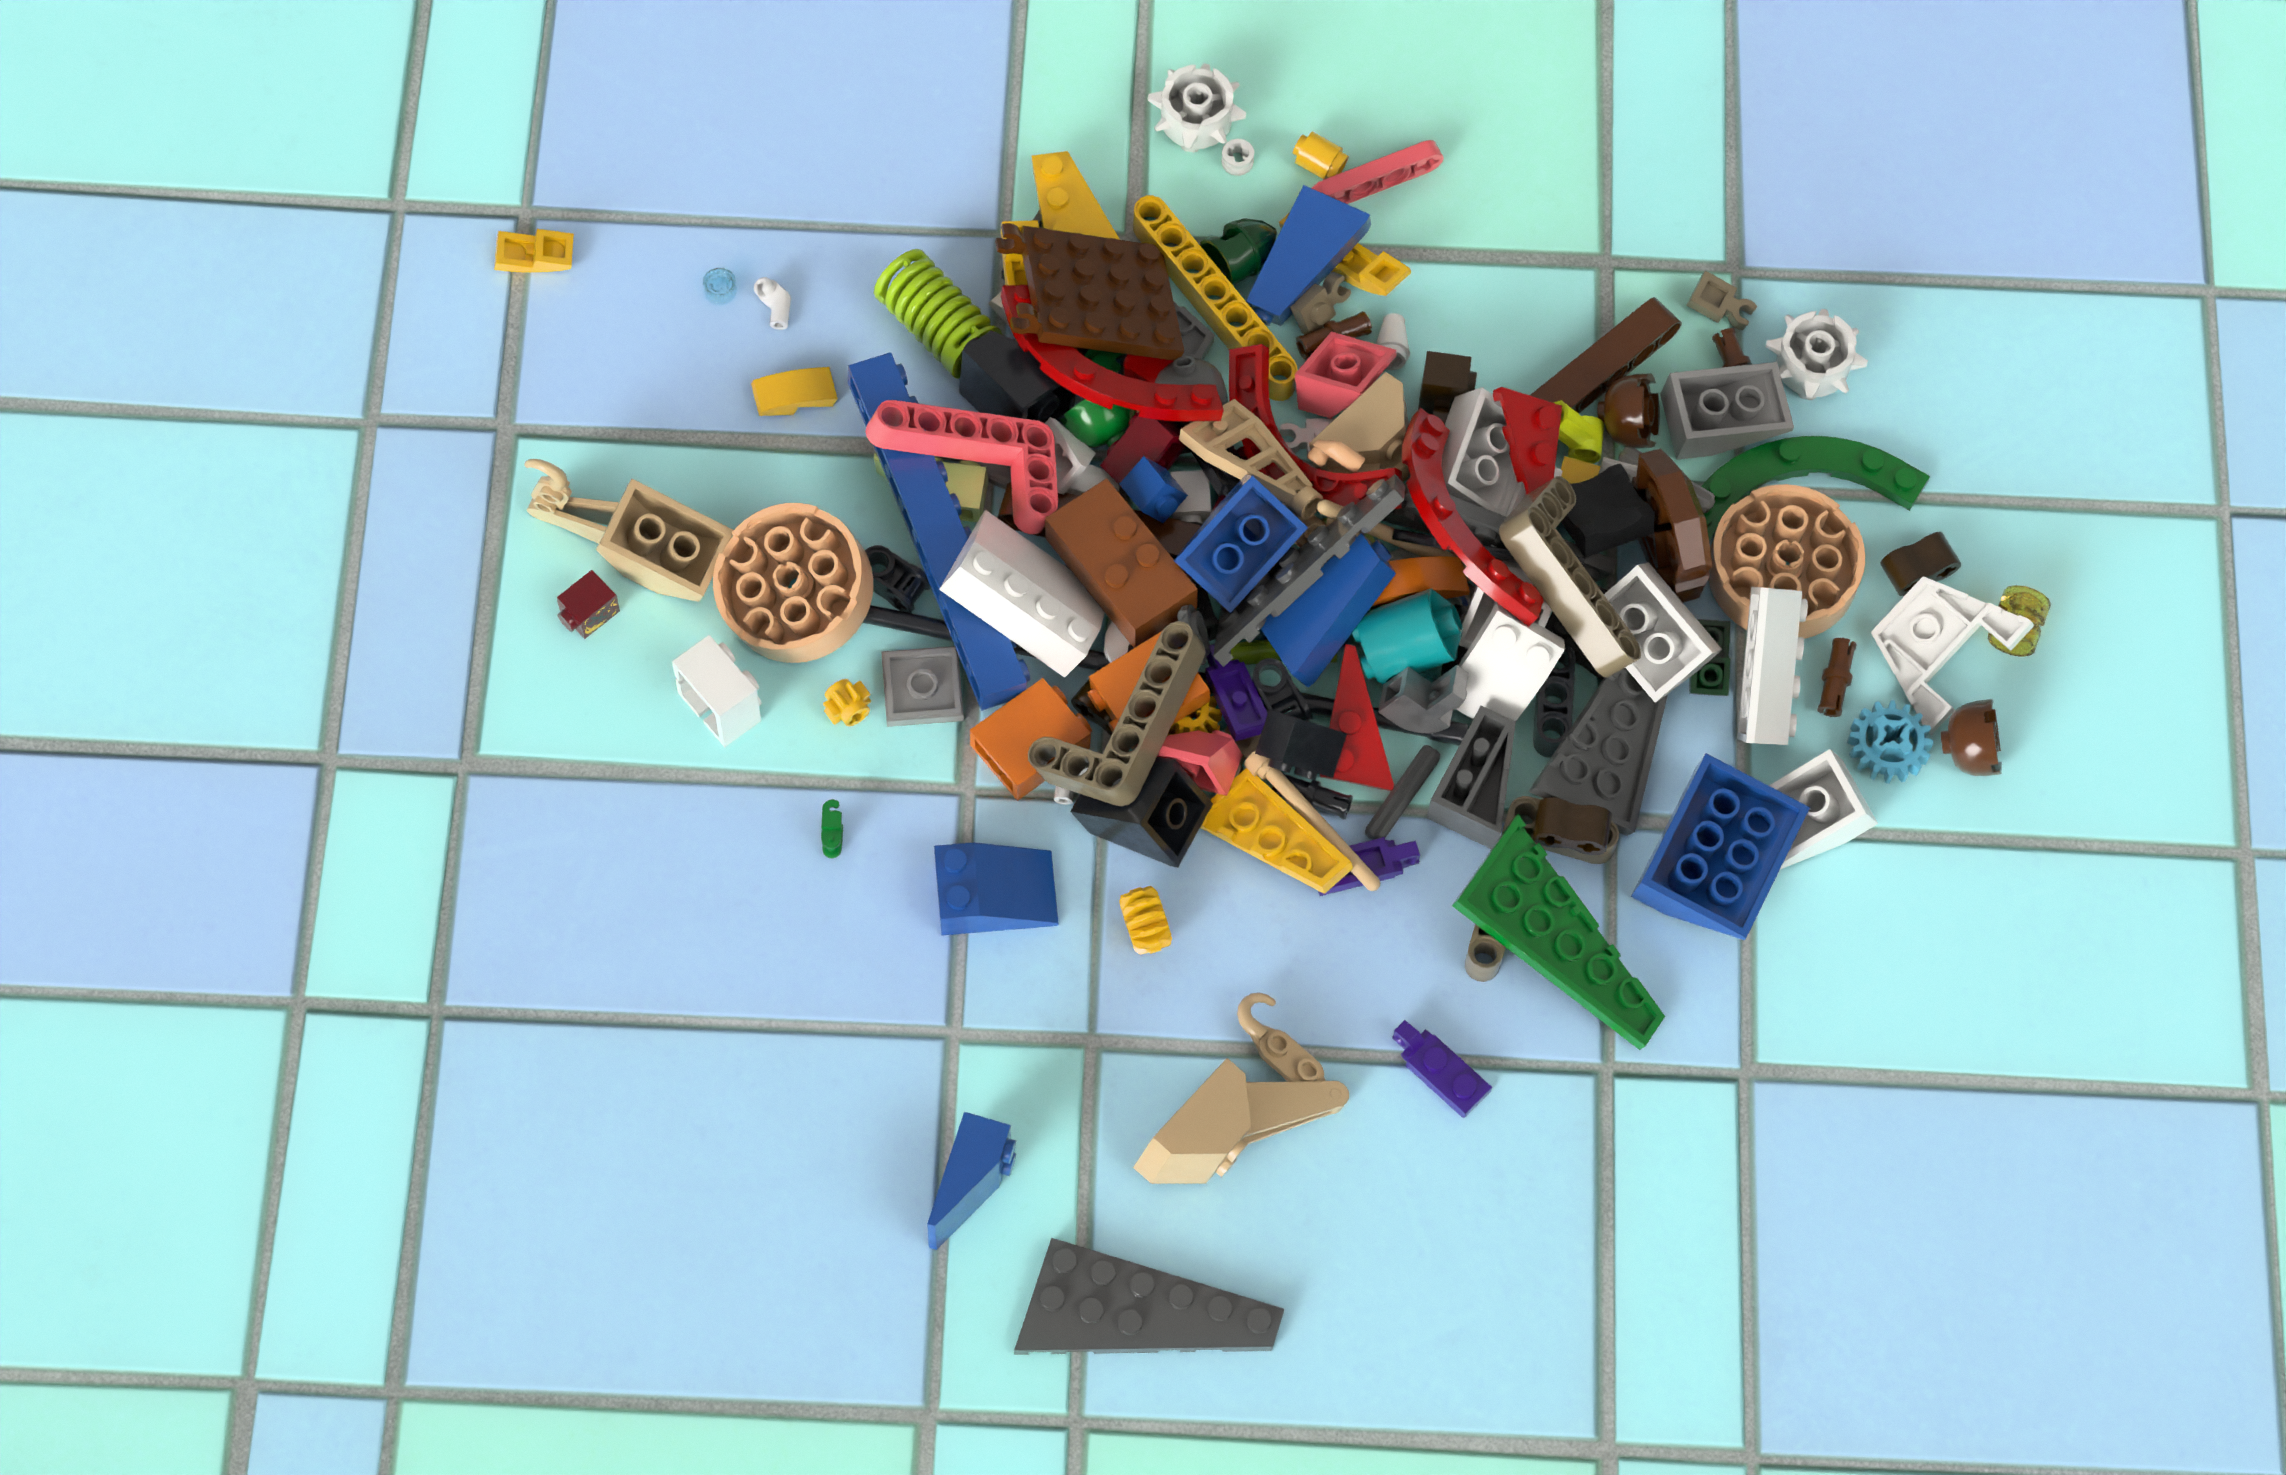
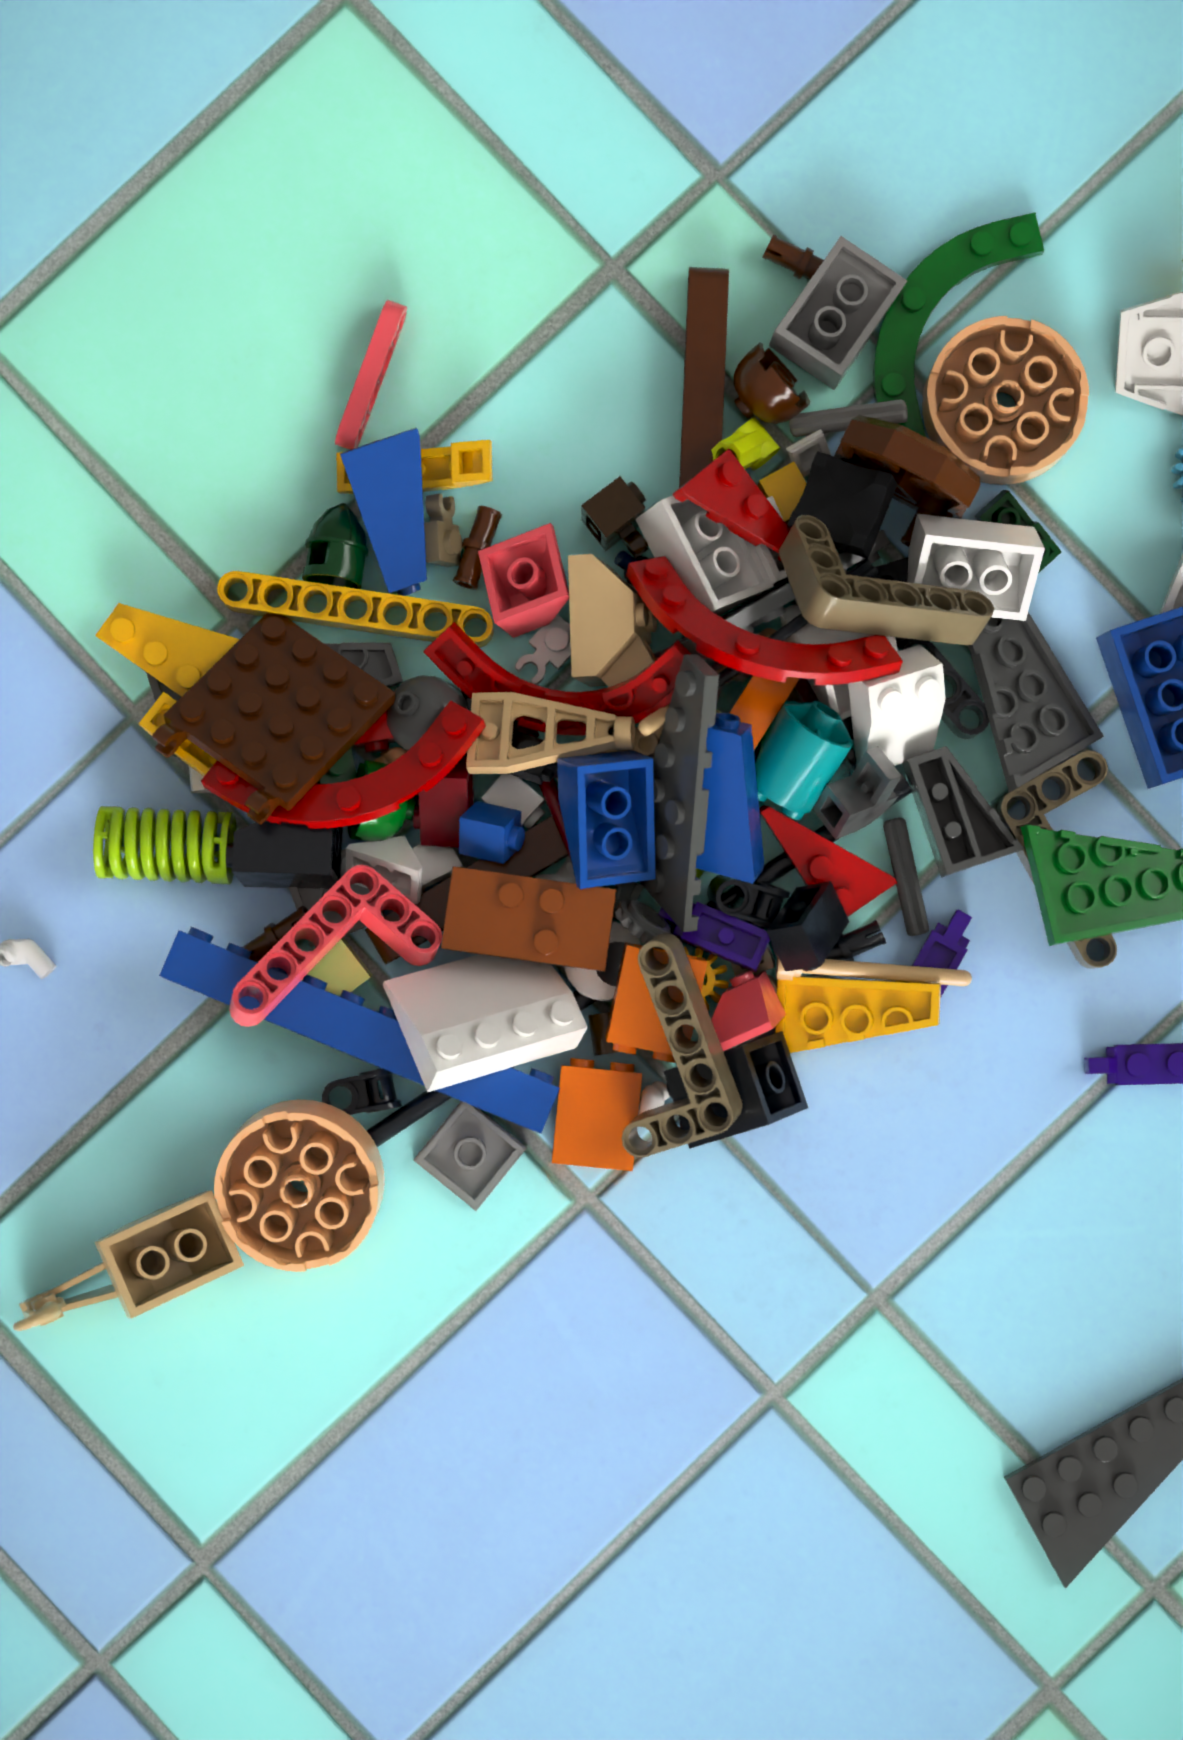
camera: 45 degrees left, 20 degrees up
dark red brick [557,570,620,639] -> none
white piece [672,635,762,747] -> none
yellow slope [751,367,838,416] -> none
green piece [821,799,843,859] -> none
yellow gear [823,679,871,727] -> none
blue slope [927,1112,1016,1250] -> none
blue slope [934,842,1059,936] -> none
yellow gear [1119,886,1172,955] -> none
tan slope [1133,993,1349,1184] -> none
white brick [1148,63,1246,153] -> none
white bush [1221,138,1254,176] -> none
yellow brick [1292,131,1349,179] -> none
light nougat arm [1307,440,1365,473] -> none
white cone [1376,313,1410,370] -> none
dark brown axle [1533,797,1612,855] -> none
dark tan plate [1686,270,1757,330] -> none
white slope [1737,587,1808,745] -> none
white brick [1766,309,1868,400] -> none
reddish brown pin [1817,638,1857,717] -> none
dark brown axle [1880,532,1961,596] -> none

